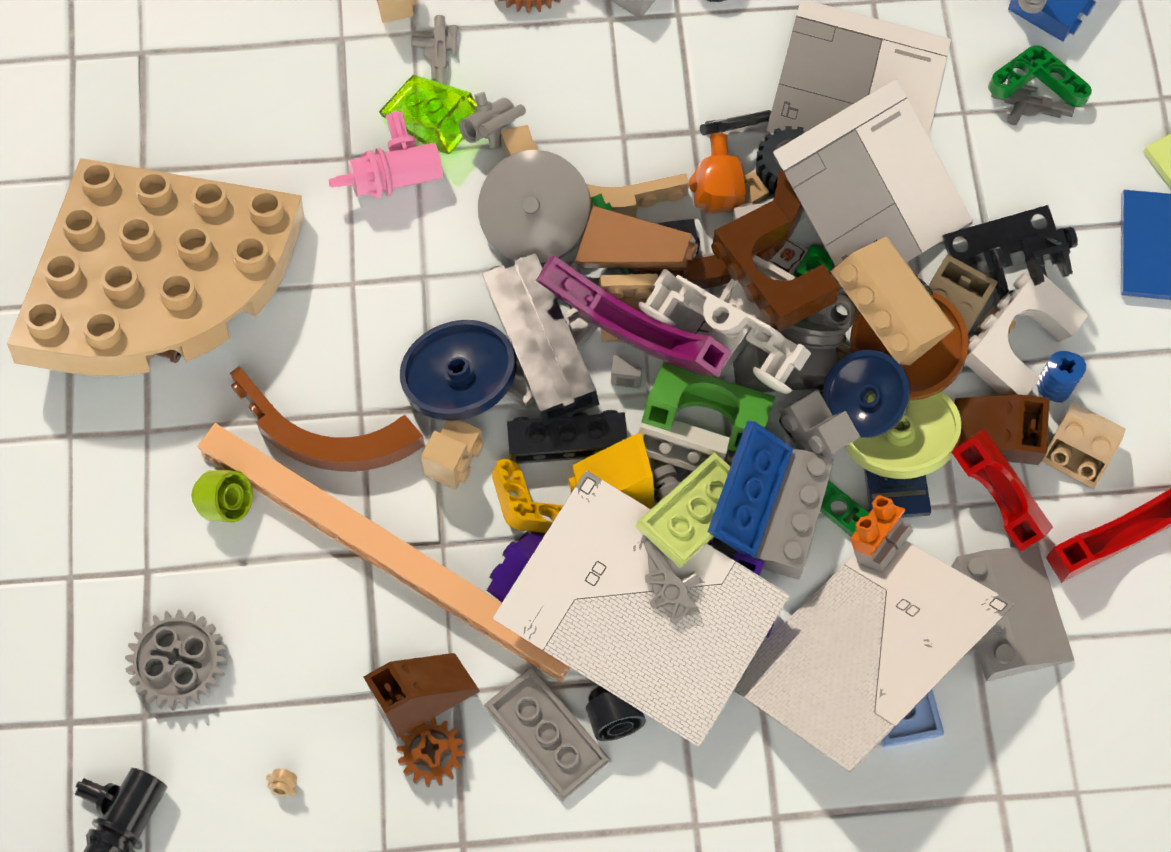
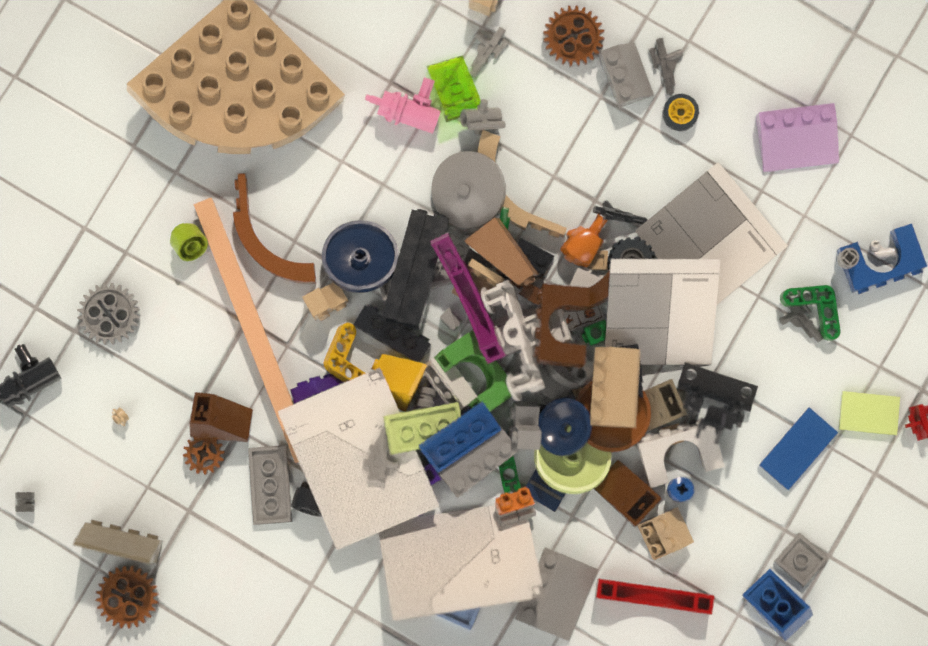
camera: 35 degrees right, 15 degrees up
red arch [951,428,1053,552] -> none

